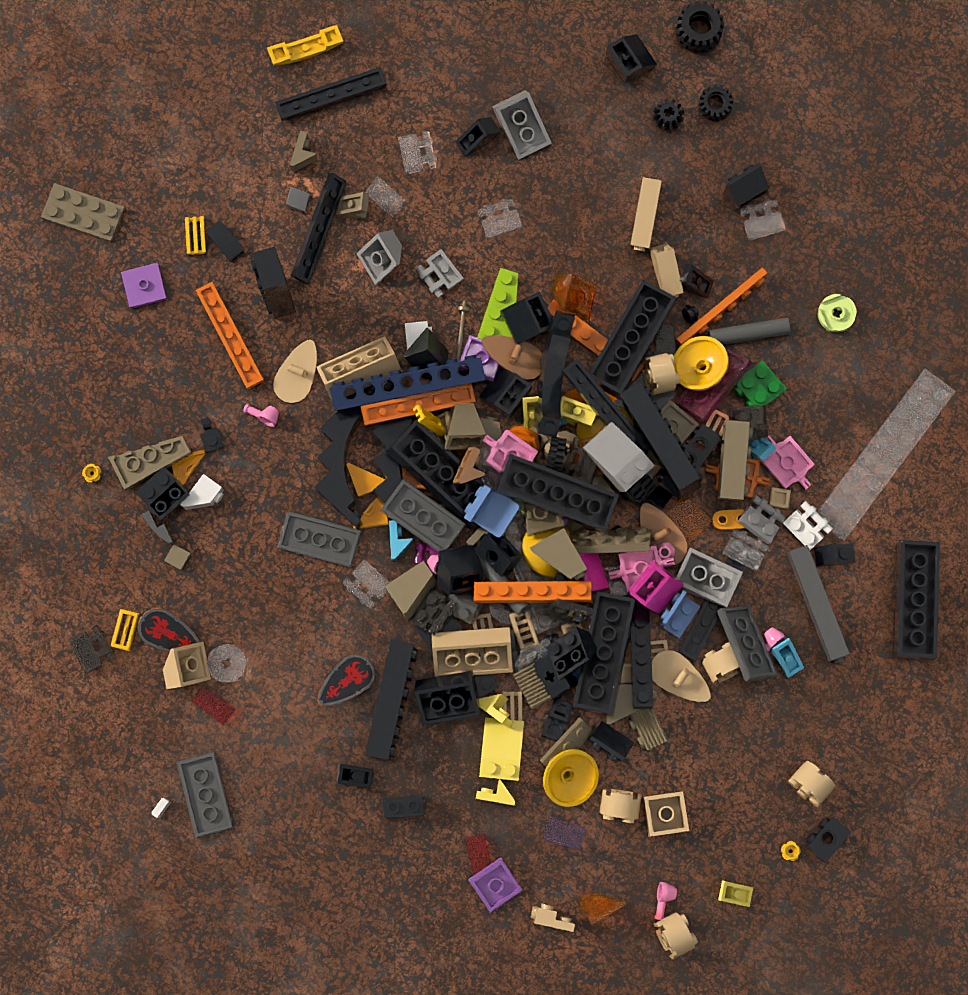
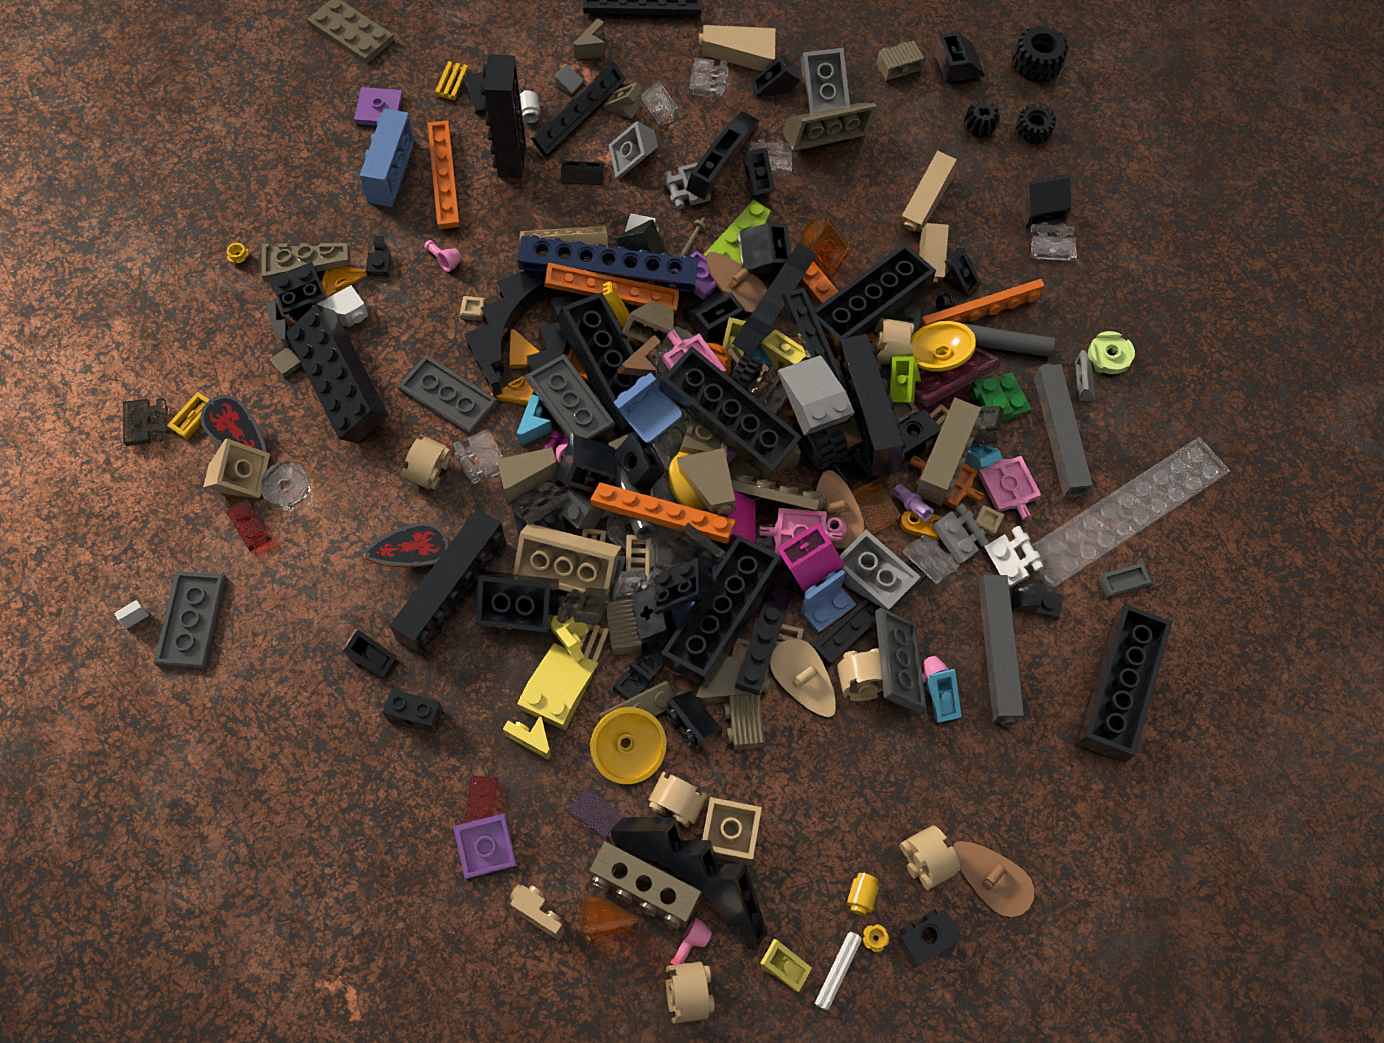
camera: 15 degrees right, 15 degrees down
tan shield [273,340,317,403] -> none
none -> black brick [286,304,389,444]
none -> medium blue brick [360,109,415,207]
none -> tan brick [402,435,451,490]
none -> tan tile [460,296,486,321]
none -> white brick [520,91,540,123]
none -> clear smoke plate [557,588,611,624]
none -> black slope [561,160,604,185]
none -> dark tan brick [589,842,701,930]
none -> black arch [610,817,768,949]
none -> black slope [686,111,760,200]
none -> tan slope [699,25,775,71]
none -> black brick [742,147,775,195]
none -> dark tan slope [783,103,877,151]
none -> white axle [815,932,862,1011]
none -> yellow brick [847,873,879,916]
none -> dark tan brick [876,40,925,81]
none -> lime slope [890,356,921,403]
none -> lavender pin [893,483,933,521]
none -> medium nougat shield [953,841,1034,918]
none -> dark grey brick [1034,364,1093,497]
none -> light grey slope [1075,350,1095,401]
none -> dark grey tile [1097,562,1153,599]

